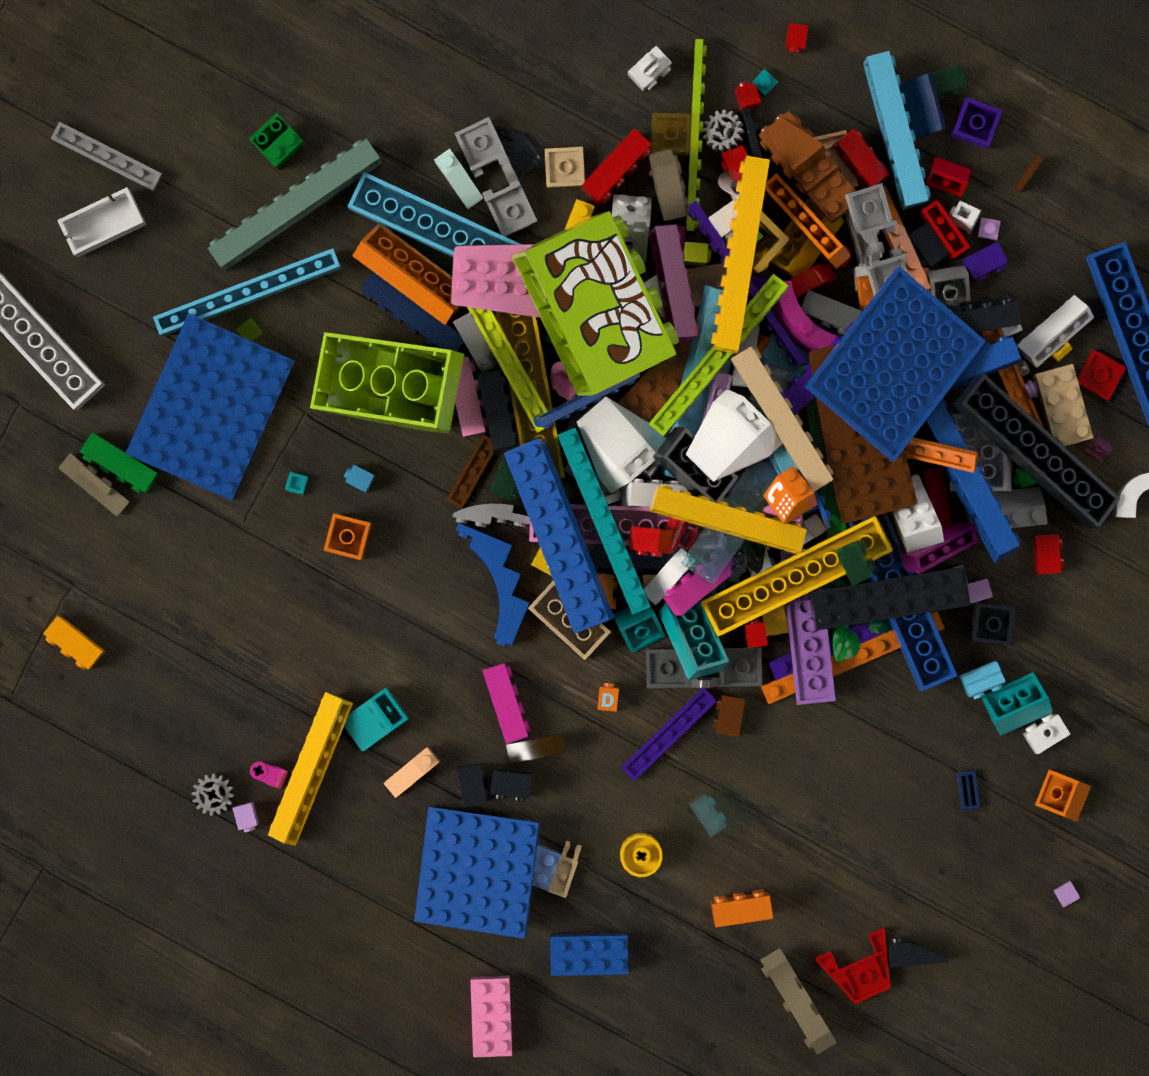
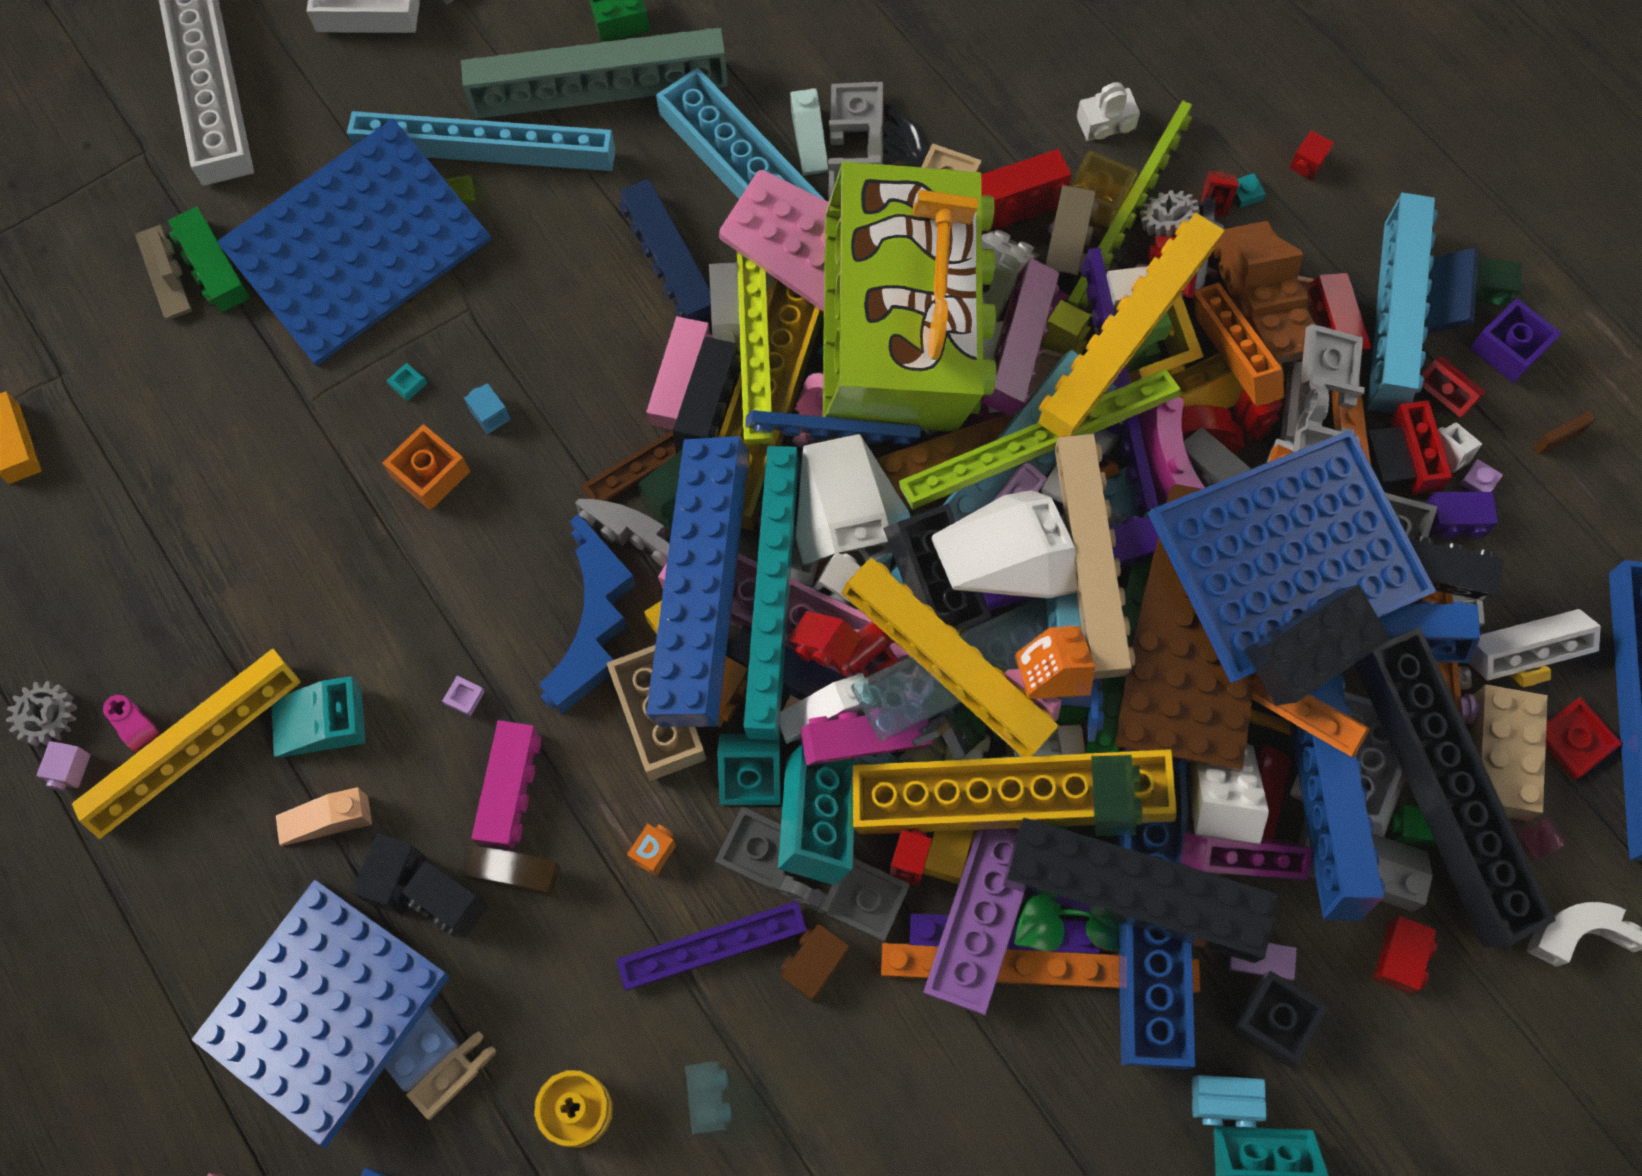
camera: 25 degrees right, 20 degrees down
lime brick [310,332,464,433] -> none
orange brick [353,222,462,325] -> none
none -> lavender plate [442,676,485,717]
none -> light orange piece [912,189,978,360]
none -> black brick [1244,584,1391,706]

